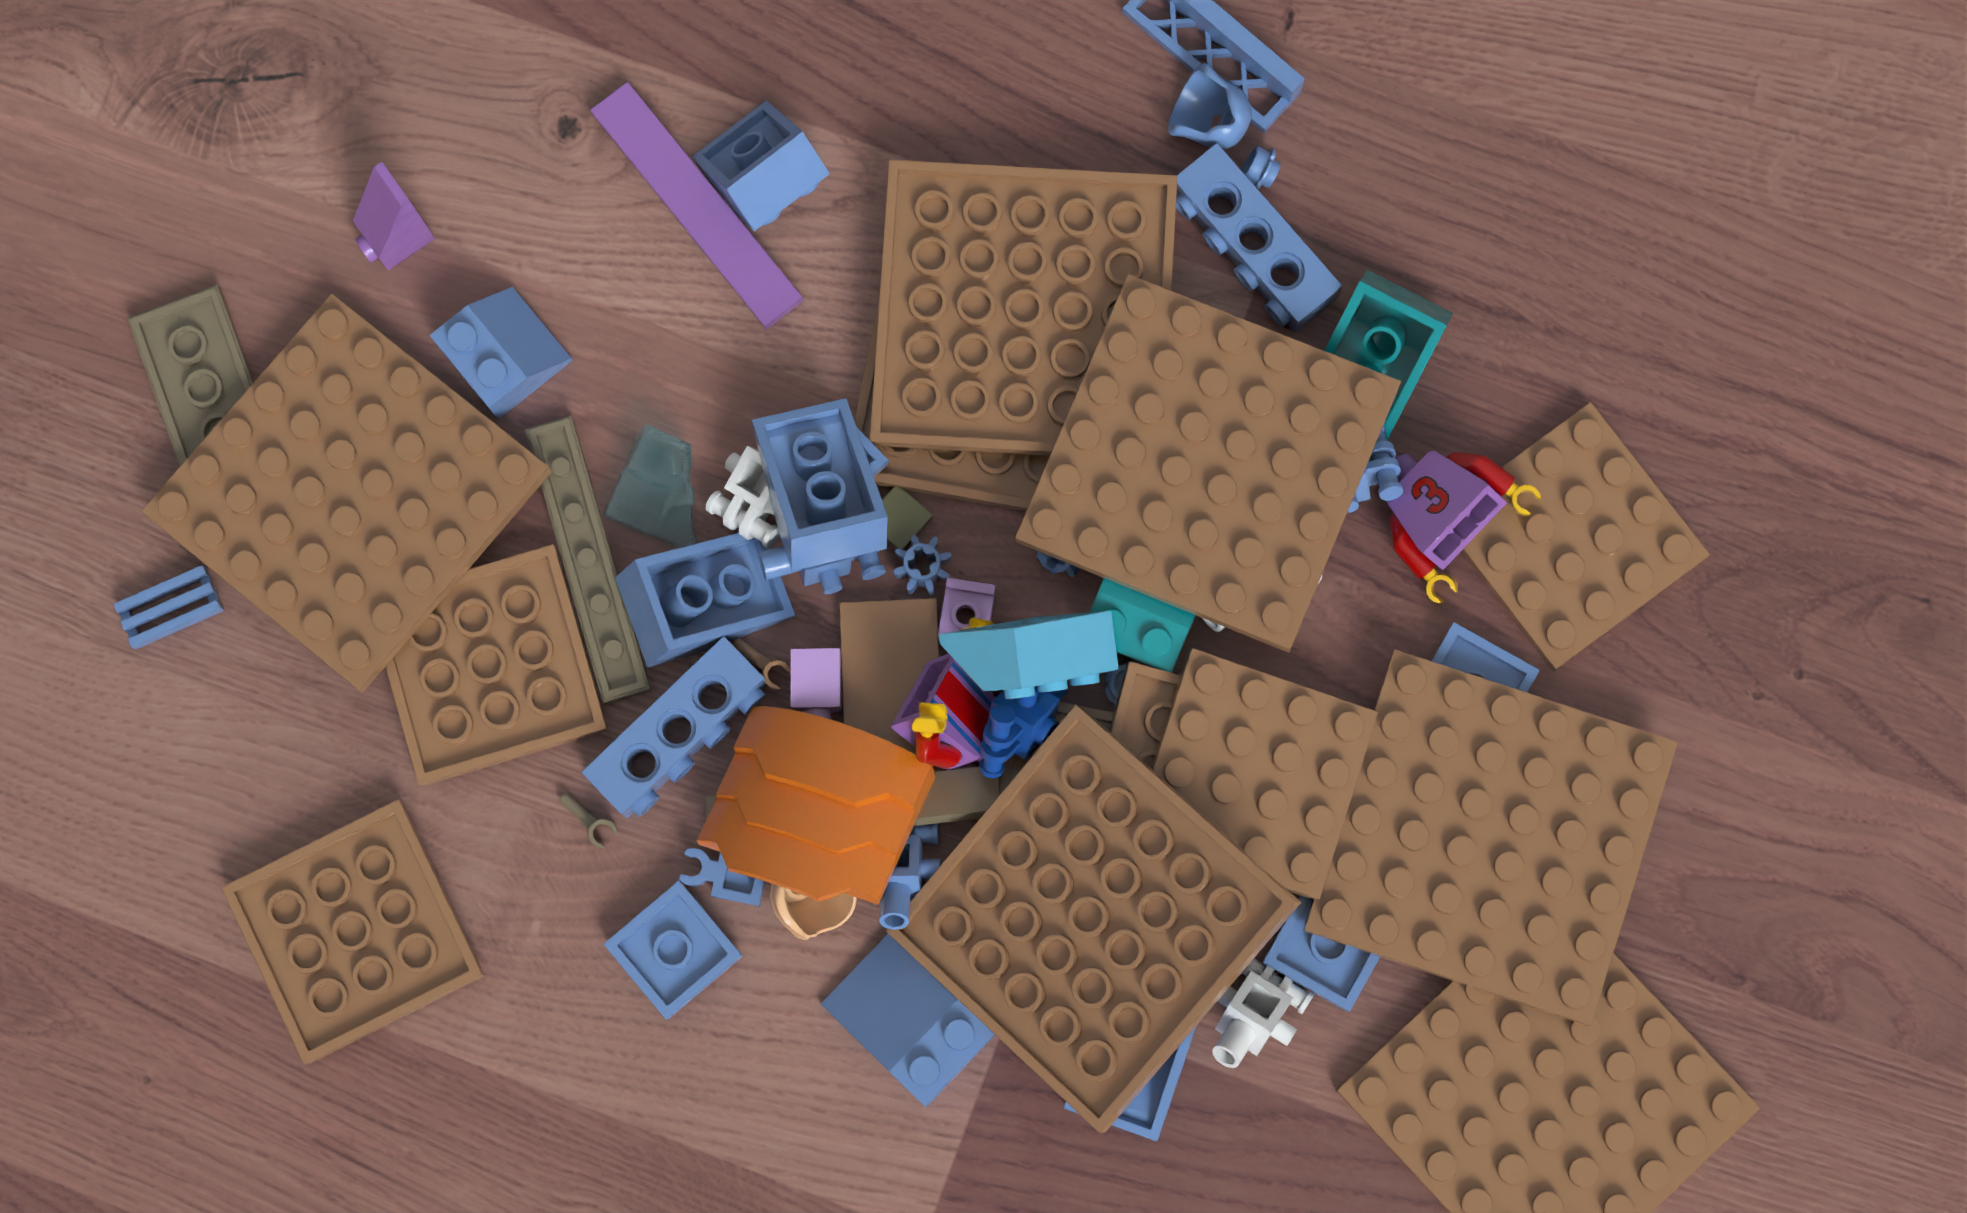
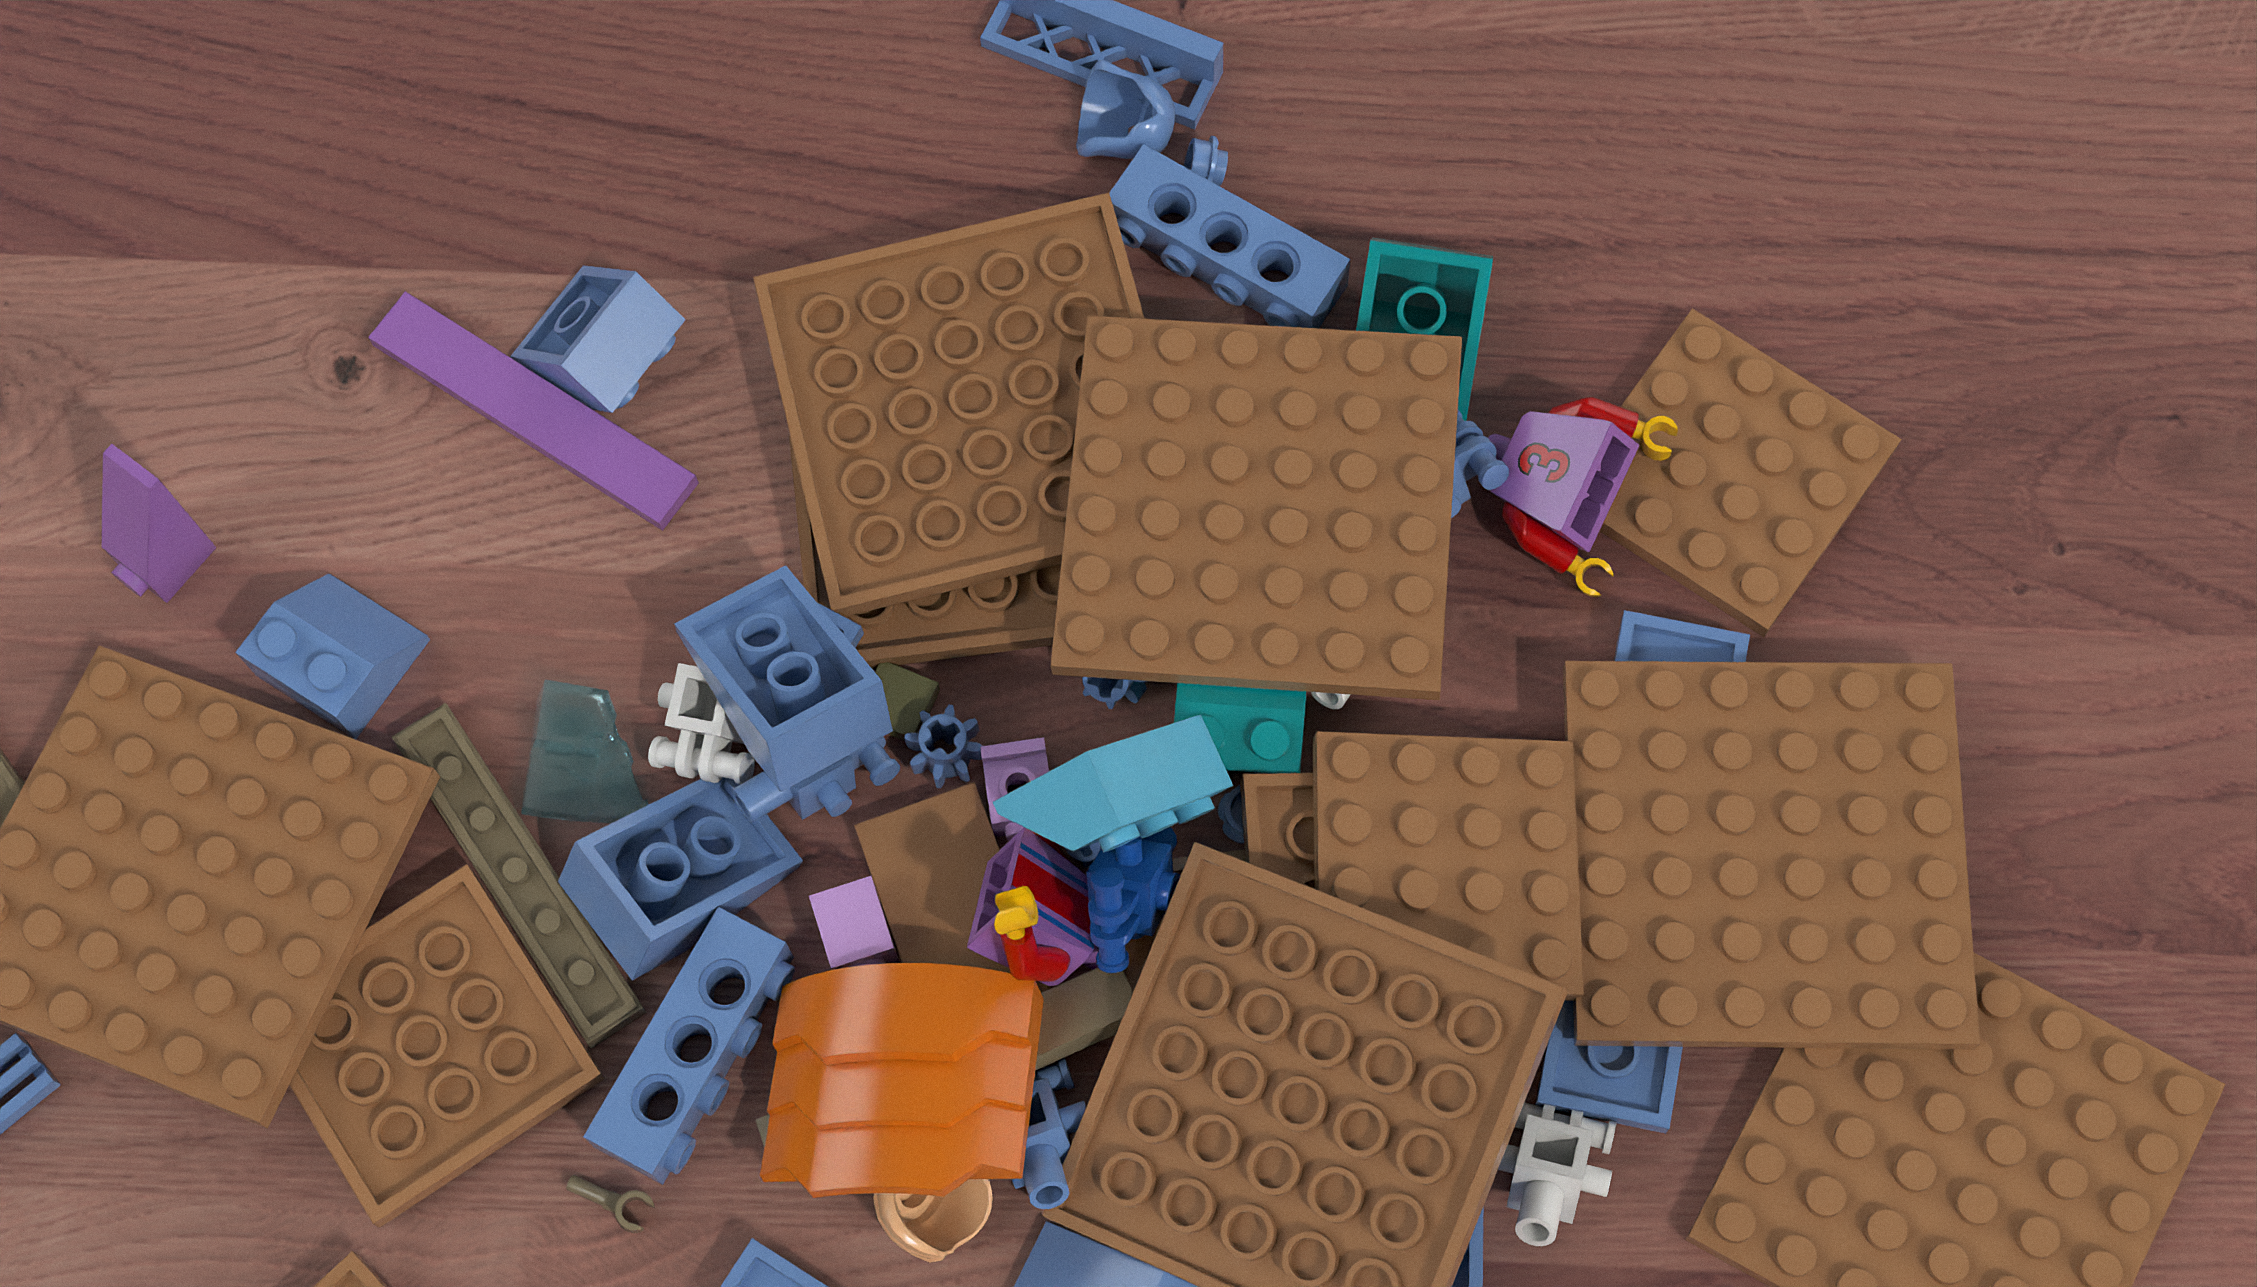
camera: 20 degrees left, 10 degrees down
medium blue plate [679,848,766,907] -> none
medium nougat hand [733,638,791,689] -> none

